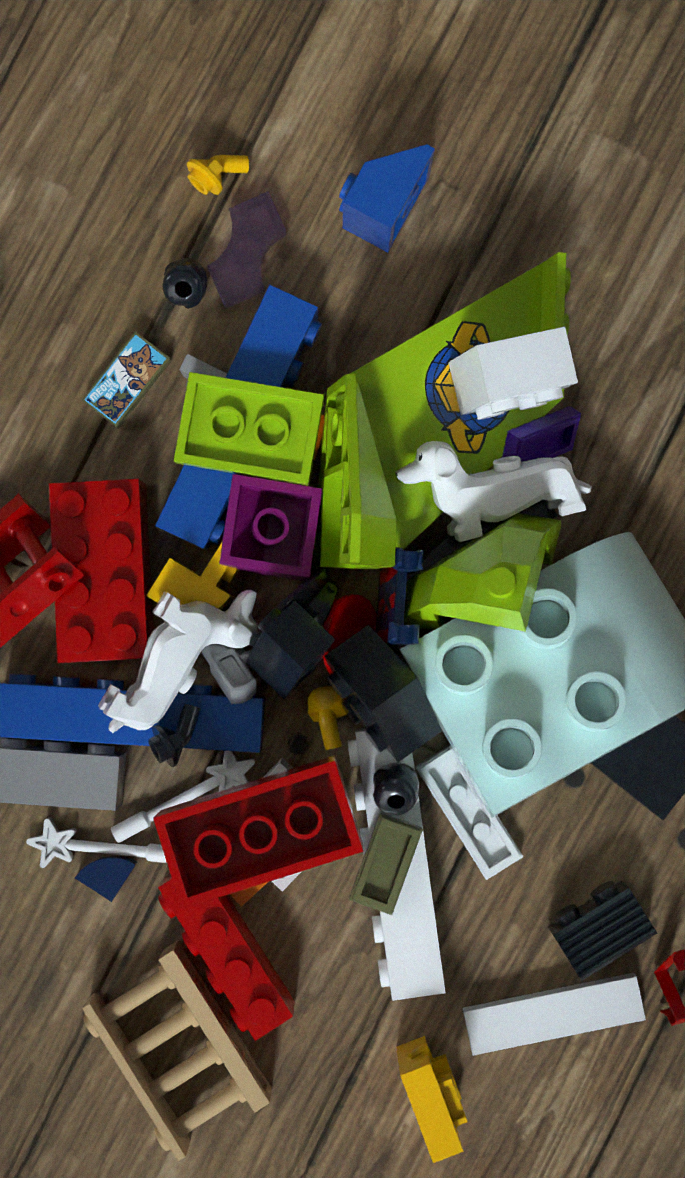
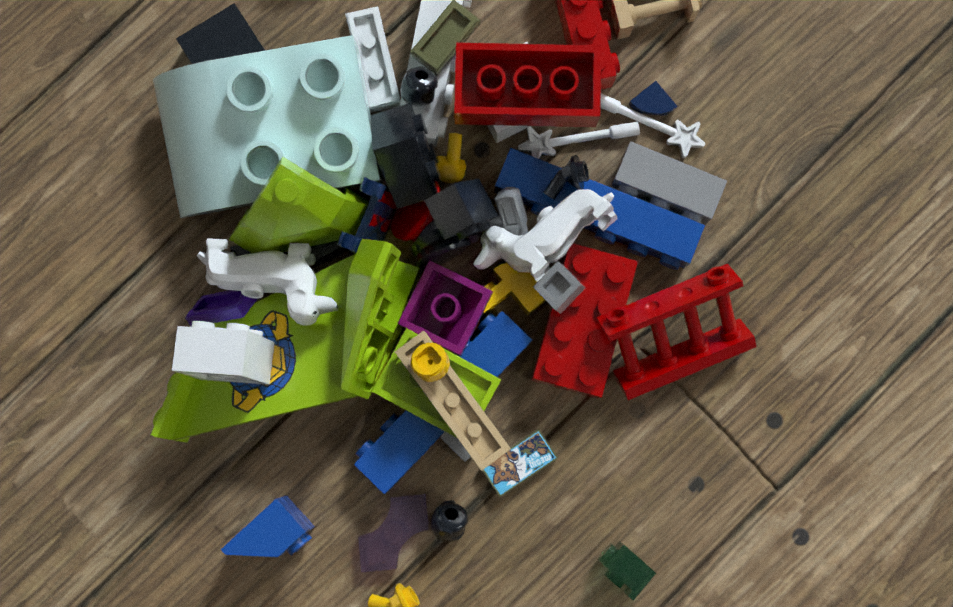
camera: 160 degrees left, 5 degrees down
none -> tan plate [395,330,511,471]
none -> yellow tile [411,343,450,382]
none -> light grey plate [533,261,585,314]

